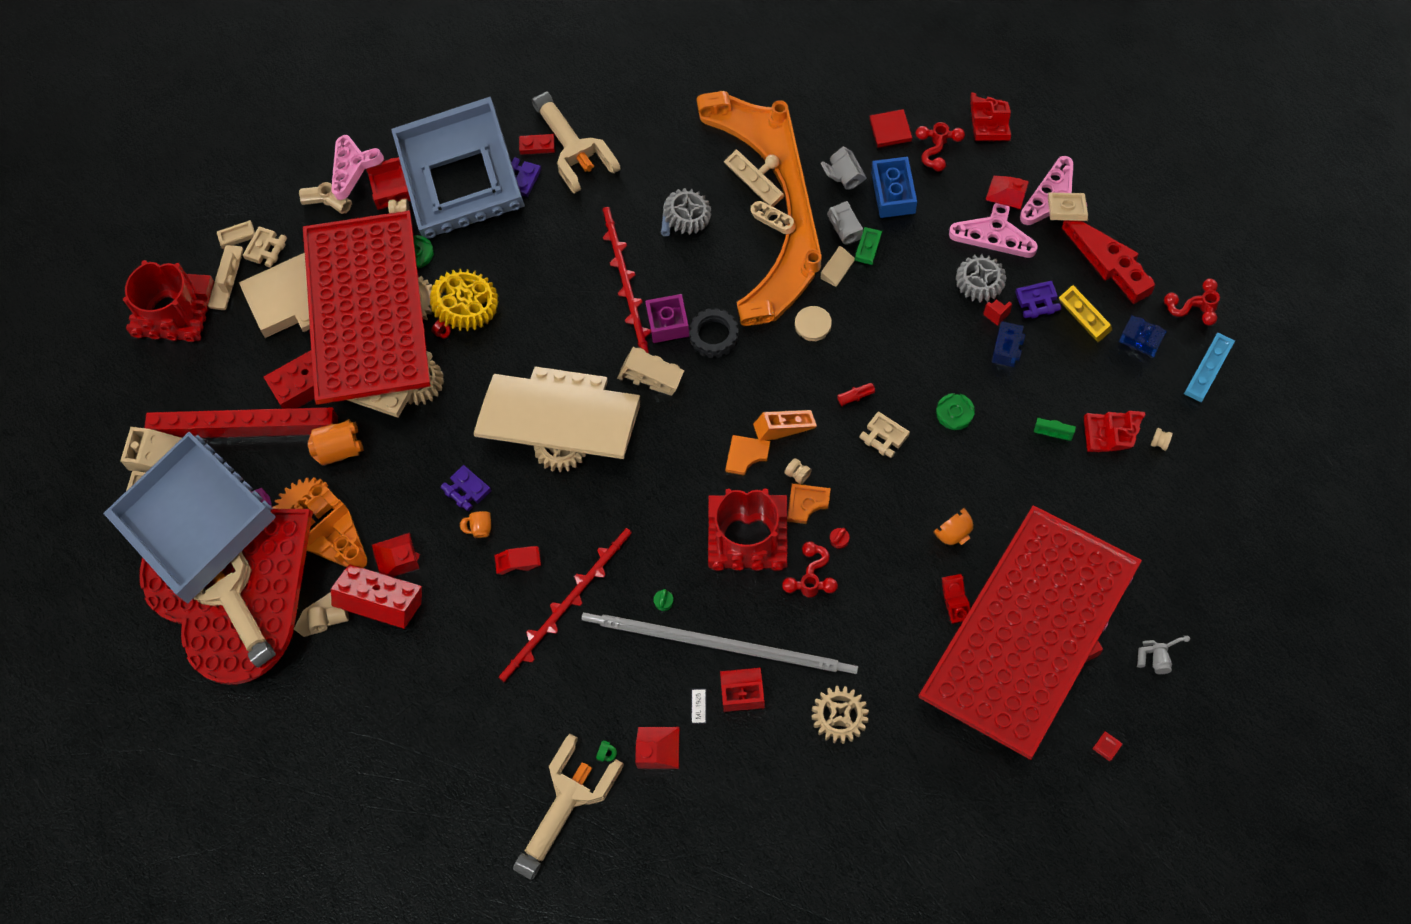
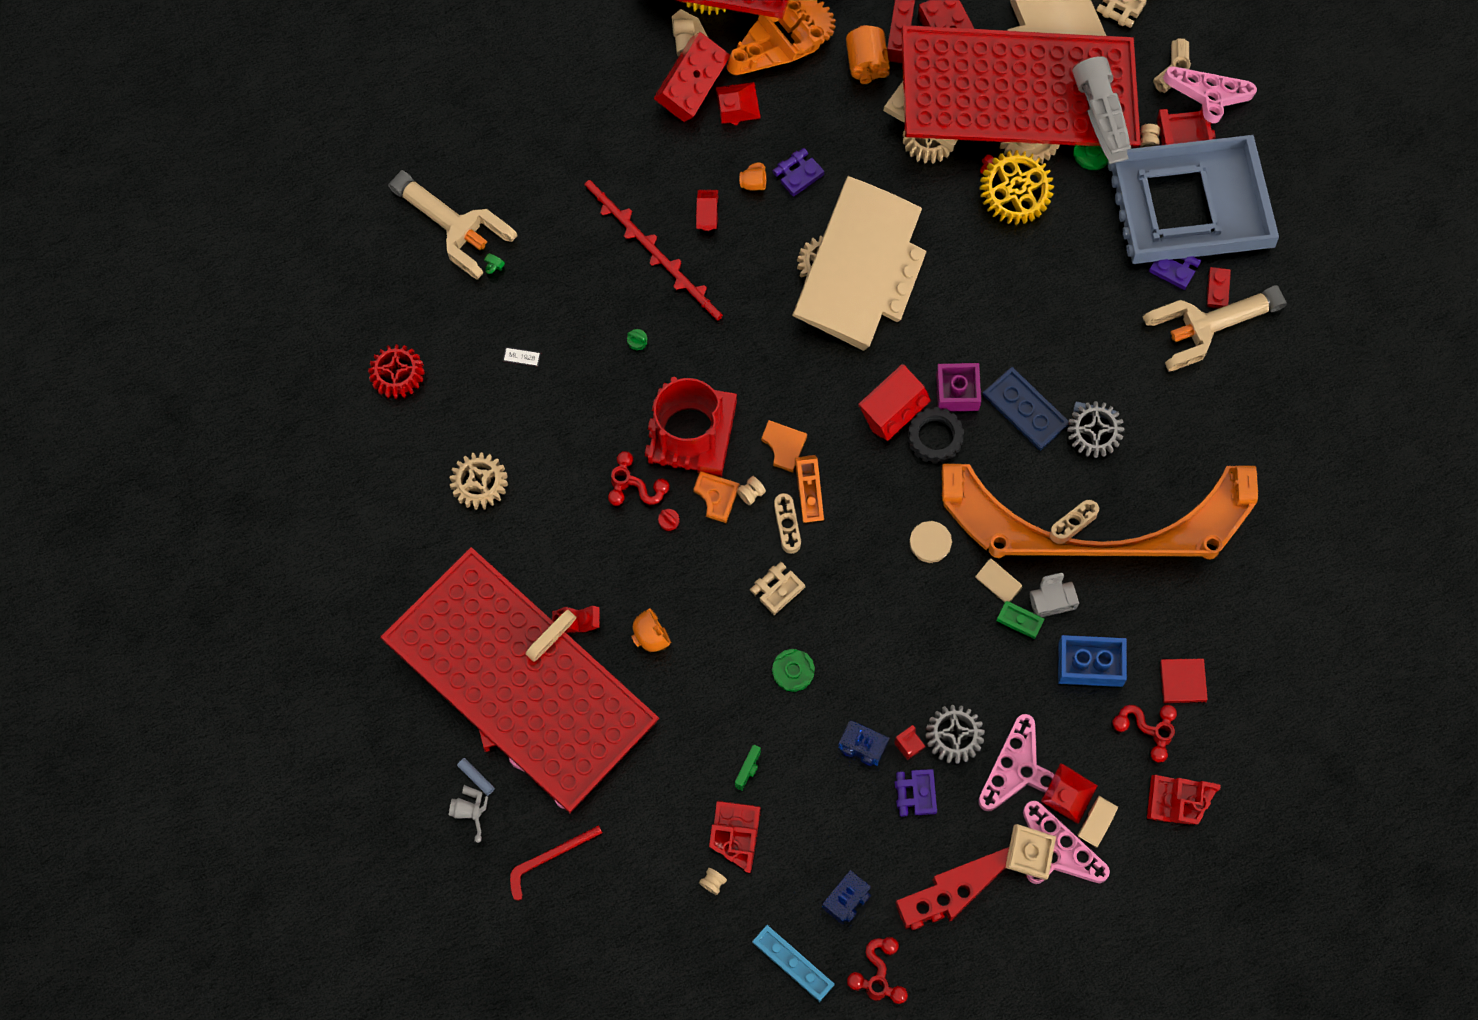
camera: 95 degrees right, 5 degrees up
light grey axle [582,612,858,674] -> none
red plant [603,207,651,354] -> none
tan wedge [617,347,684,396] -> none
red slope [636,727,679,769] -> none
red slope [720,668,765,712] -> none
tan plate [724,149,785,207] -> none
light grey piece [821,146,867,189] -> none
red axle [837,383,875,406] -> none
yellow brick [1059,285,1112,342] -> none
red tile [1093,731,1122,761] -> none
none -> red gear [368,344,424,399]
none -> sand blue piece [457,758,495,796]
none -> red piece [510,825,602,900]
none -> tan beam [526,610,576,662]
none -> tan beam [774,494,801,554]
none -> red slope [858,364,931,441]
none -> dark blue tile [982,367,1069,451]
none -> light grey piece [1072,57,1131,164]
none -> tan slope [1077,796,1118,847]

